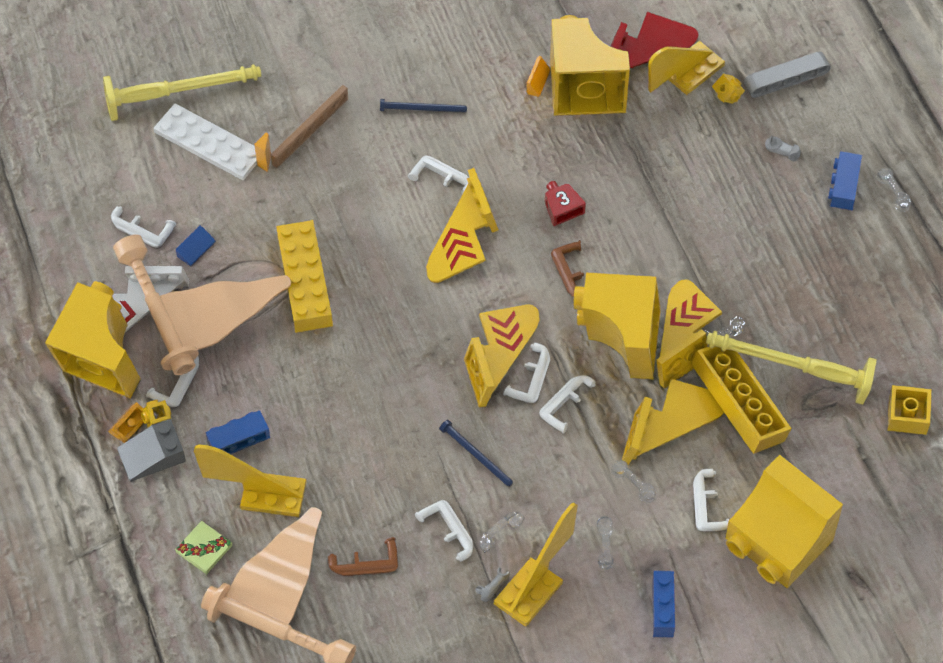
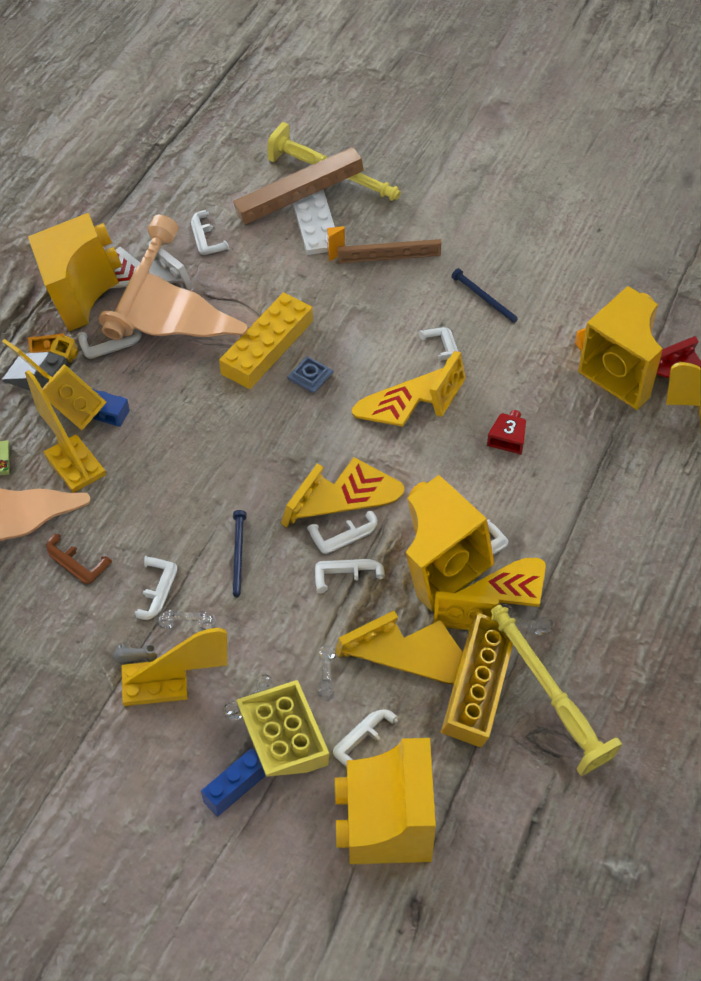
camera: 45 degrees right, 5 degrees down
blue slope [176,225,216,266] -> none
dark orange piece [551,240,584,297] -> none
yellow brick [887,385,932,435] -> none
none -> yellow piece [2,339,107,430]
none -> medium nougat brick [233,147,364,225]
none -> light yellow slope [236,680,329,777]
none -> sand blue piece [287,356,334,393]

